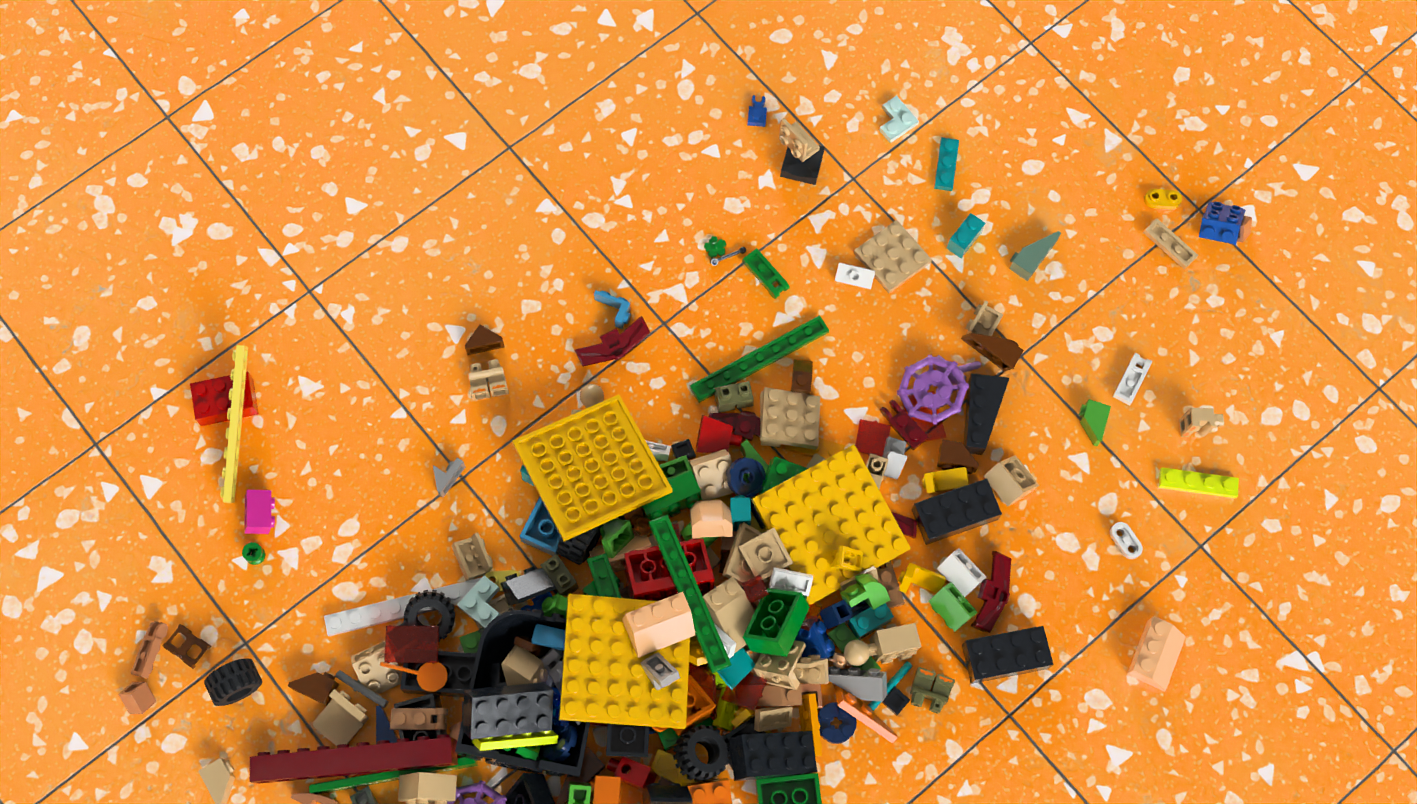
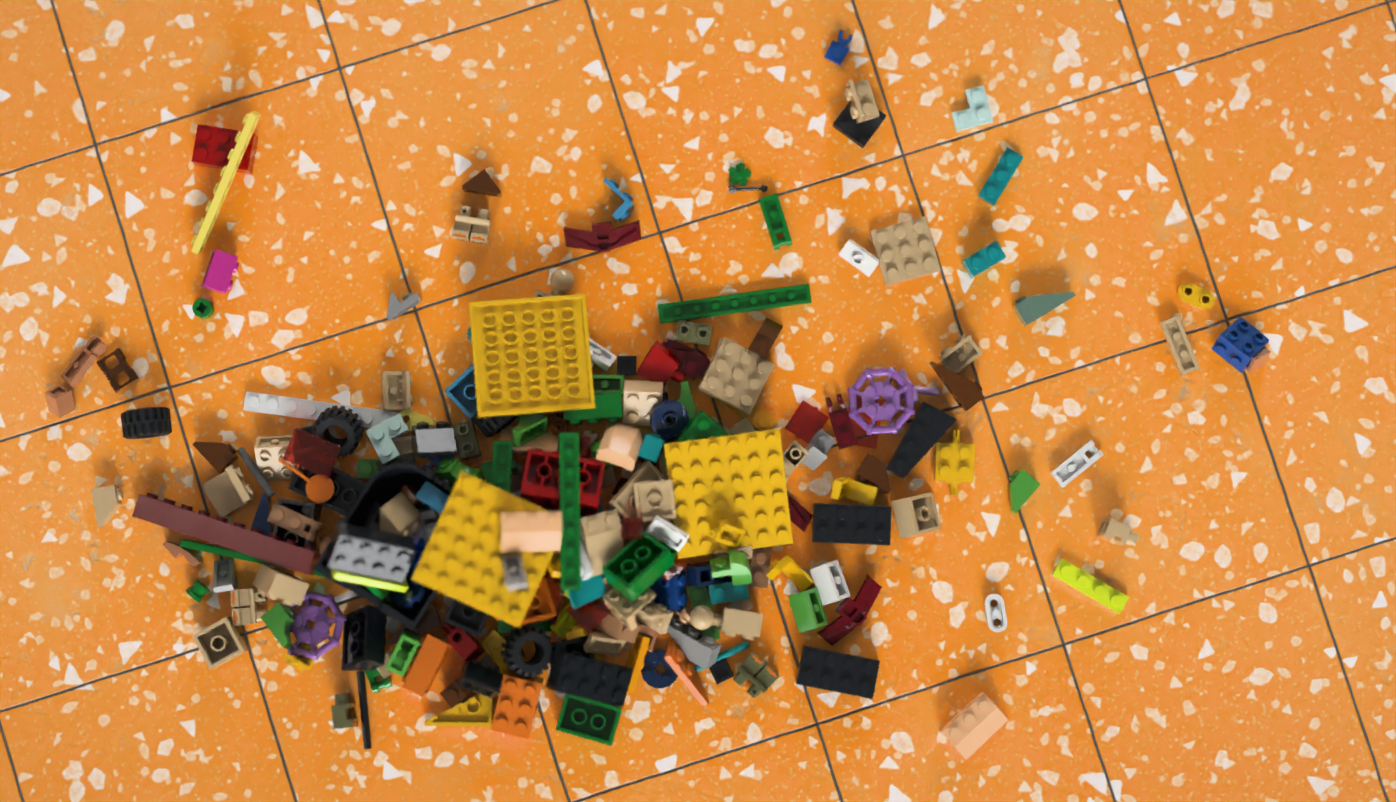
camera: 25 degrees right, 15 degrees up
none -> yellow plate [935,430,975,496]

